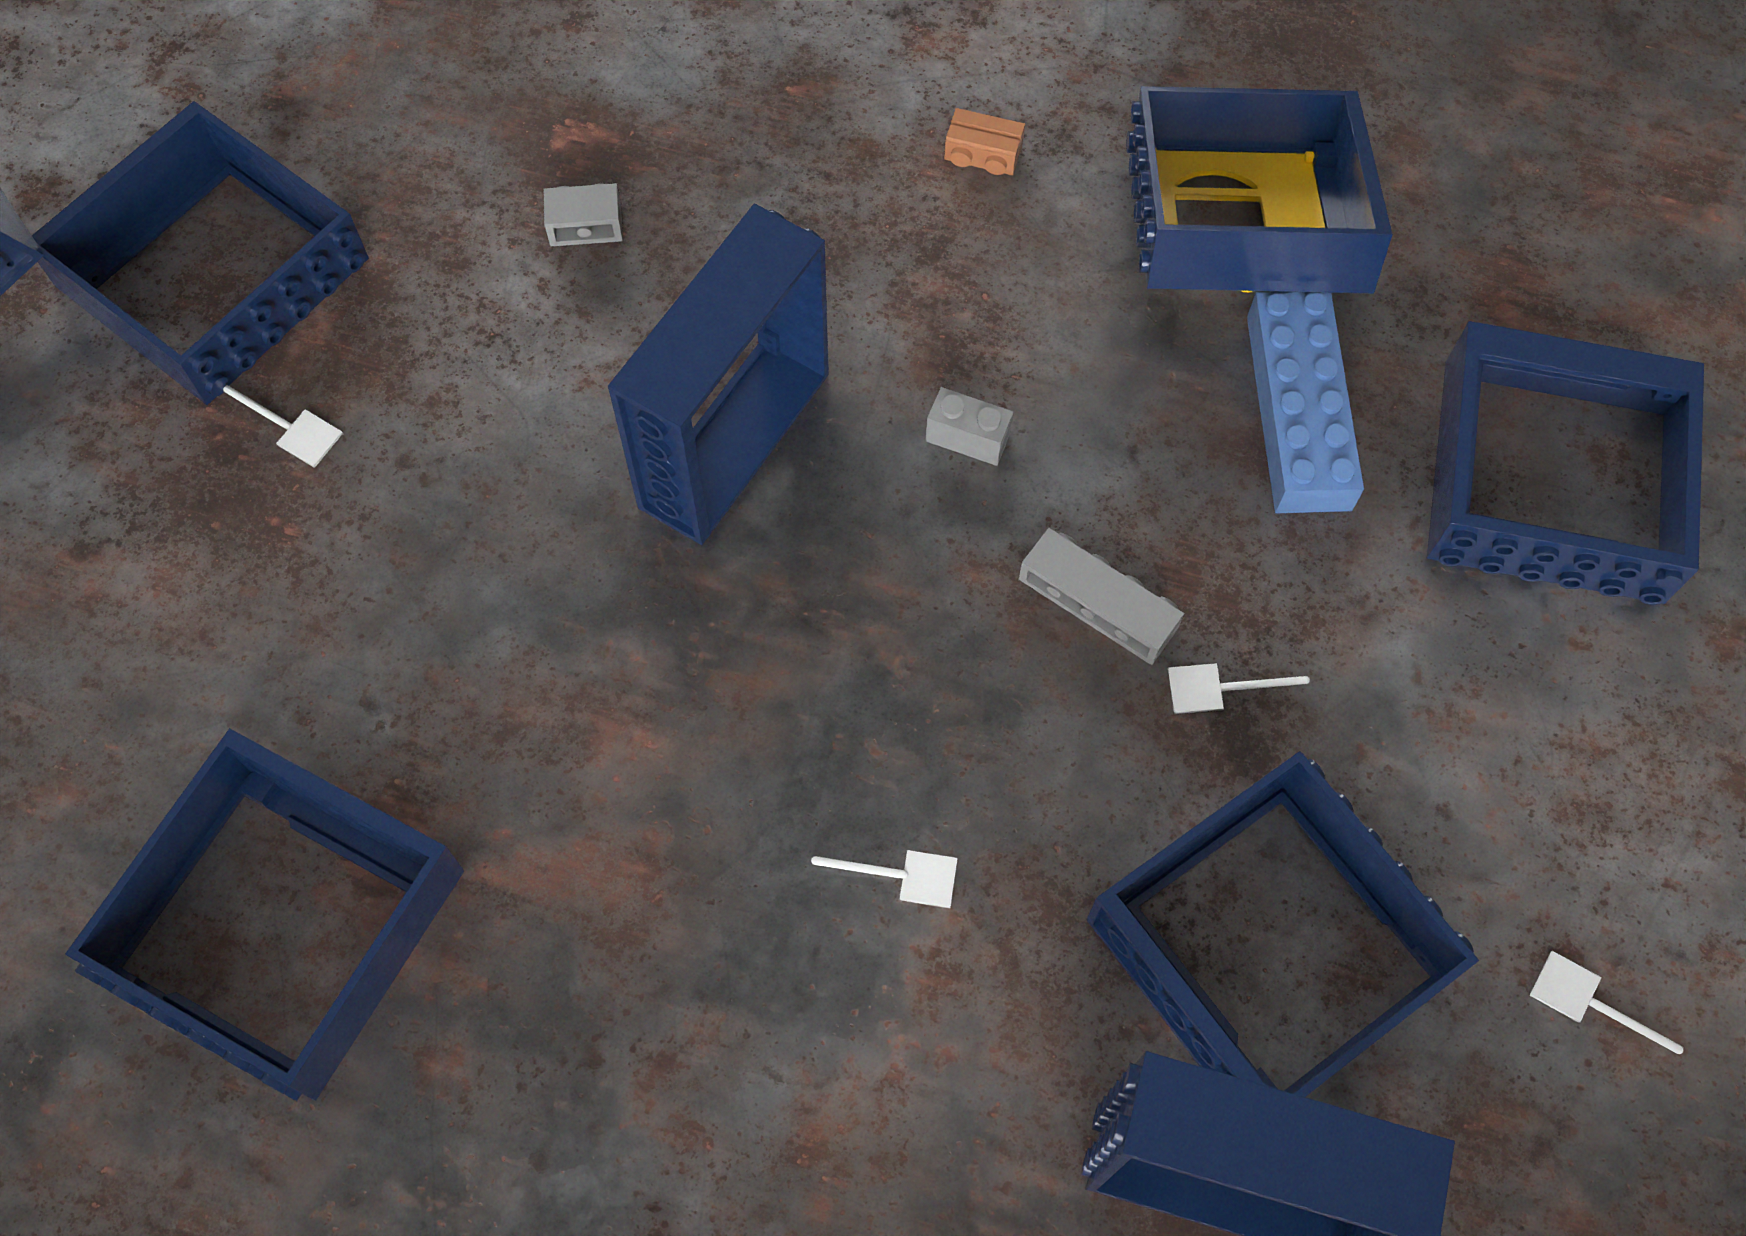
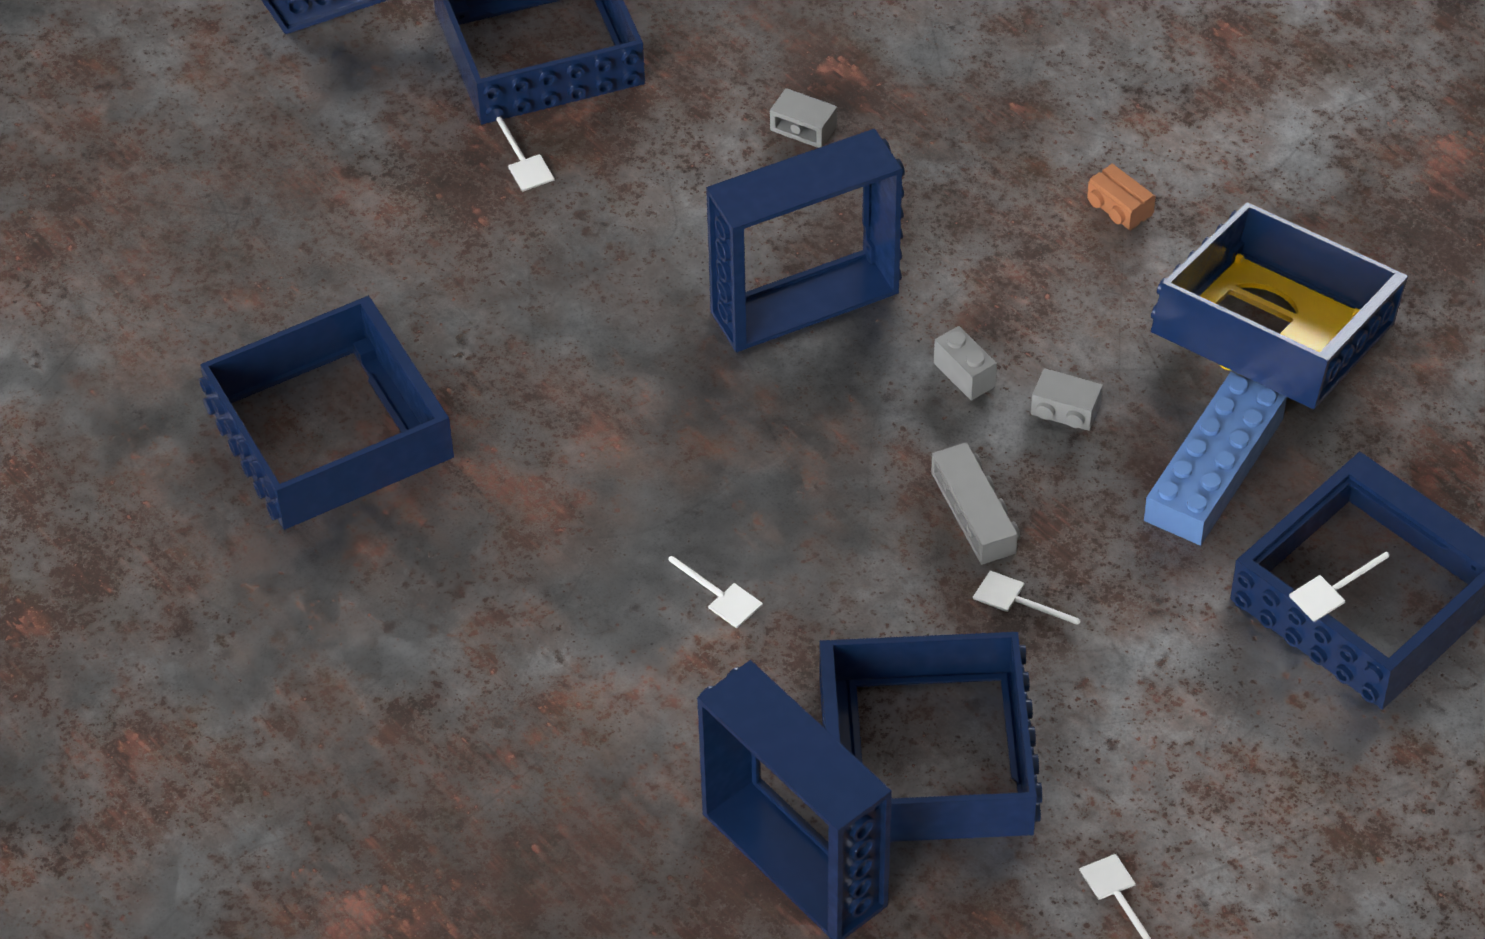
camera: 35 degrees right, 15 degrees down
none -> light grey brick [1031,368,1103,431]
none -> white piece [1289,552,1390,622]

